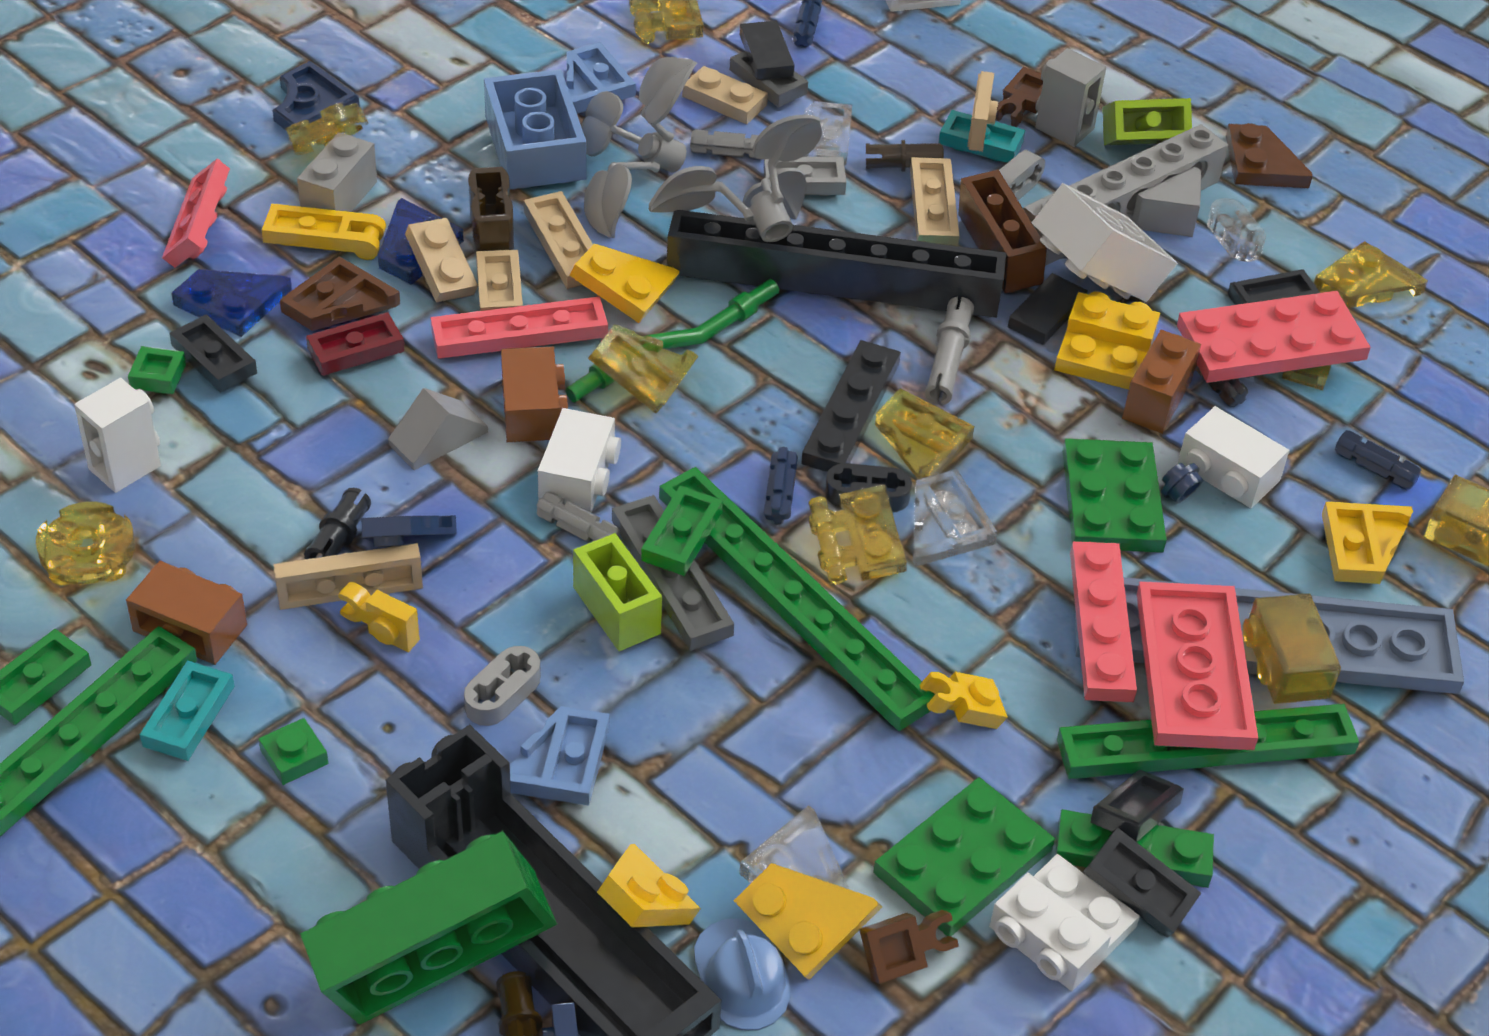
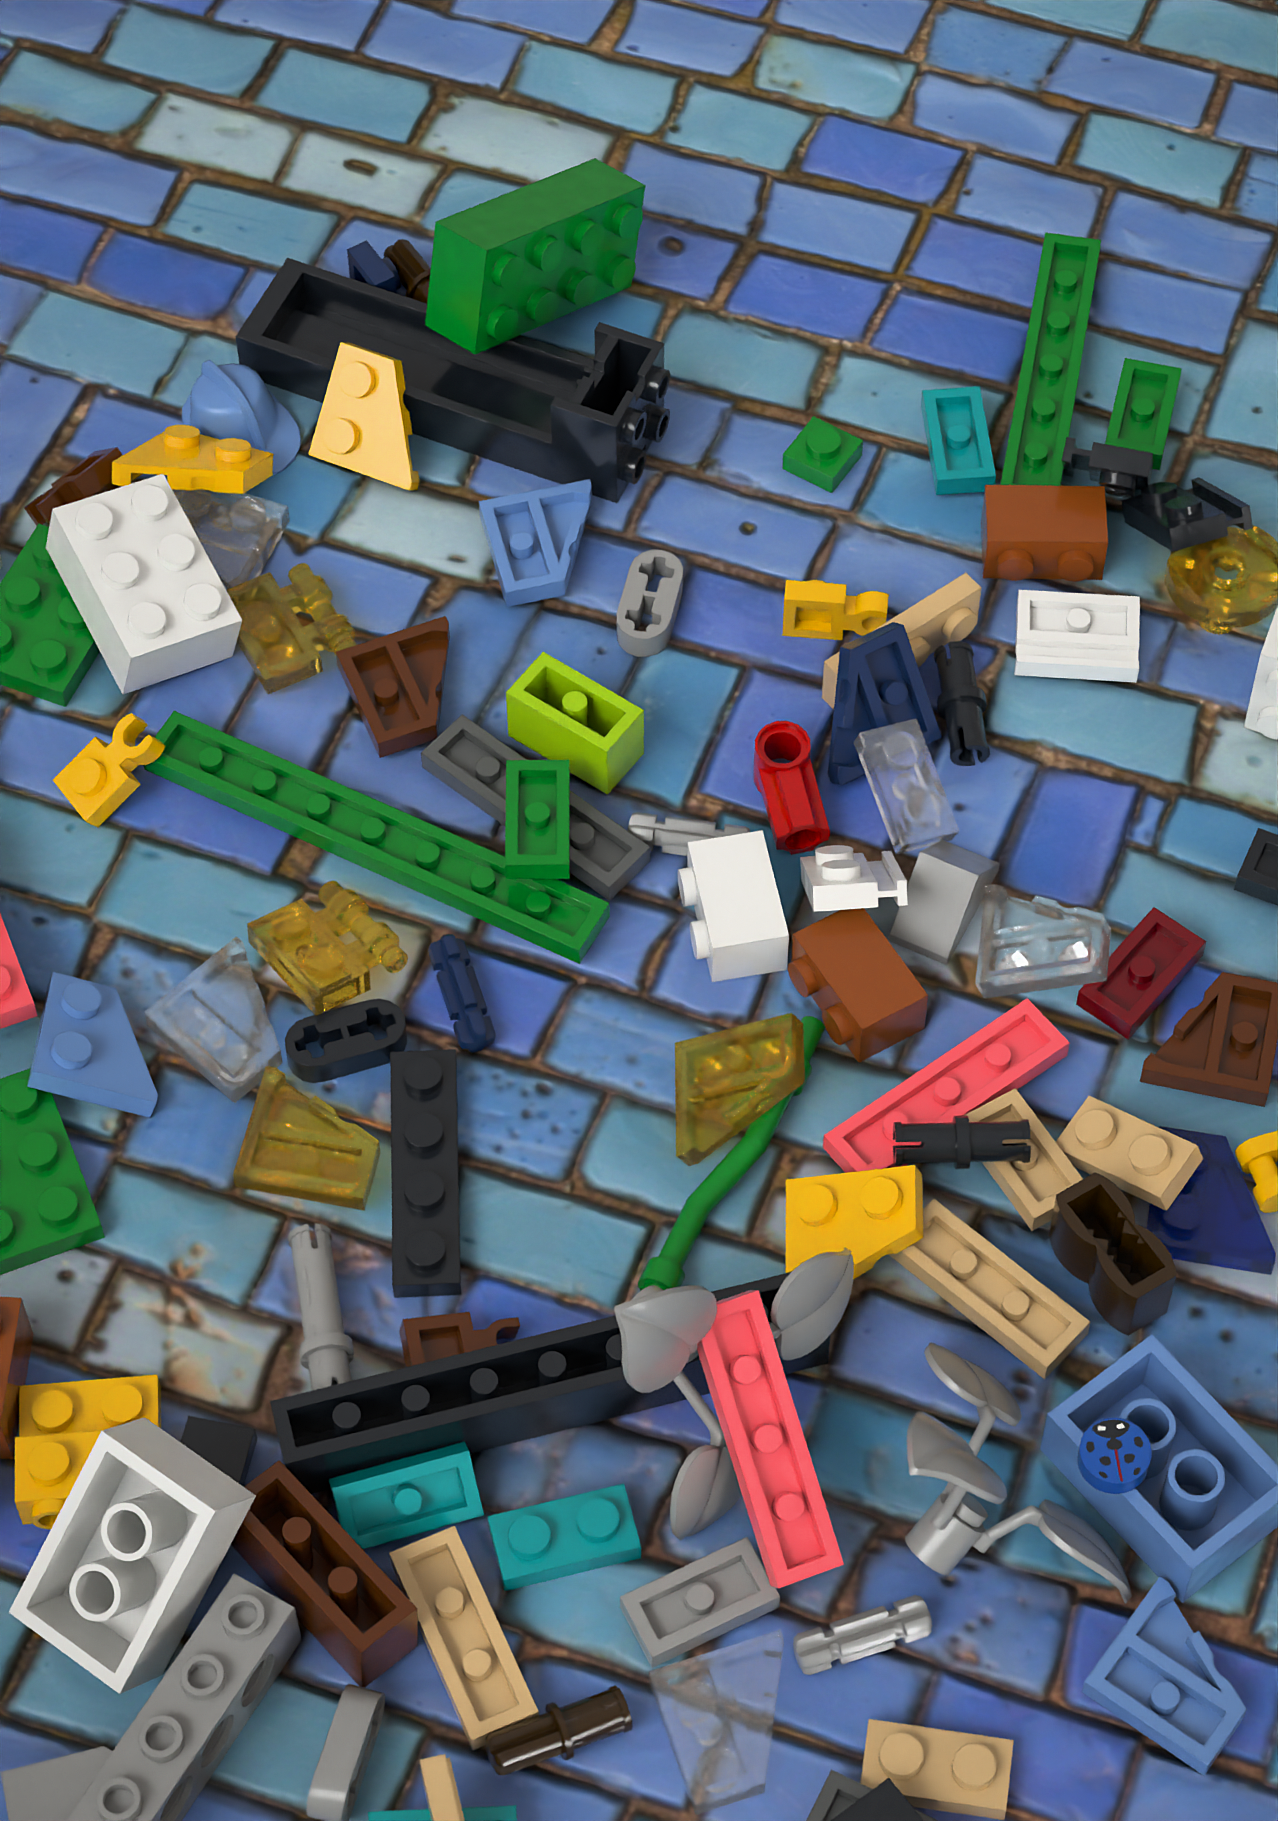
camera: 160 degrees right, 10 degrees up
none -> medium blue wing [27,972,158,1118]
none -> white brick [46,474,242,695]
none -> clear yellow plate [226,563,357,694]
none -> reddish brown wing [336,616,450,758]
none -> reddish brown plate [399,1312,520,1367]
none -> teal plate [487,1484,641,1591]
none -> coral plate [697,1290,844,1588]
none -> red piece [753,721,830,855]
none -> white plate [800,845,908,912]
none -> clear plate [853,719,959,854]
none -> black pin [893,1116,1031,1169]
none -> clear wing [975,884,1111,999]
none -> white plate [1015,590,1140,683]
none -> black plate [1062,437,1153,498]
none -> blue tile [1077,1418,1152,1494]
none -> black plate [1121,477,1253,552]

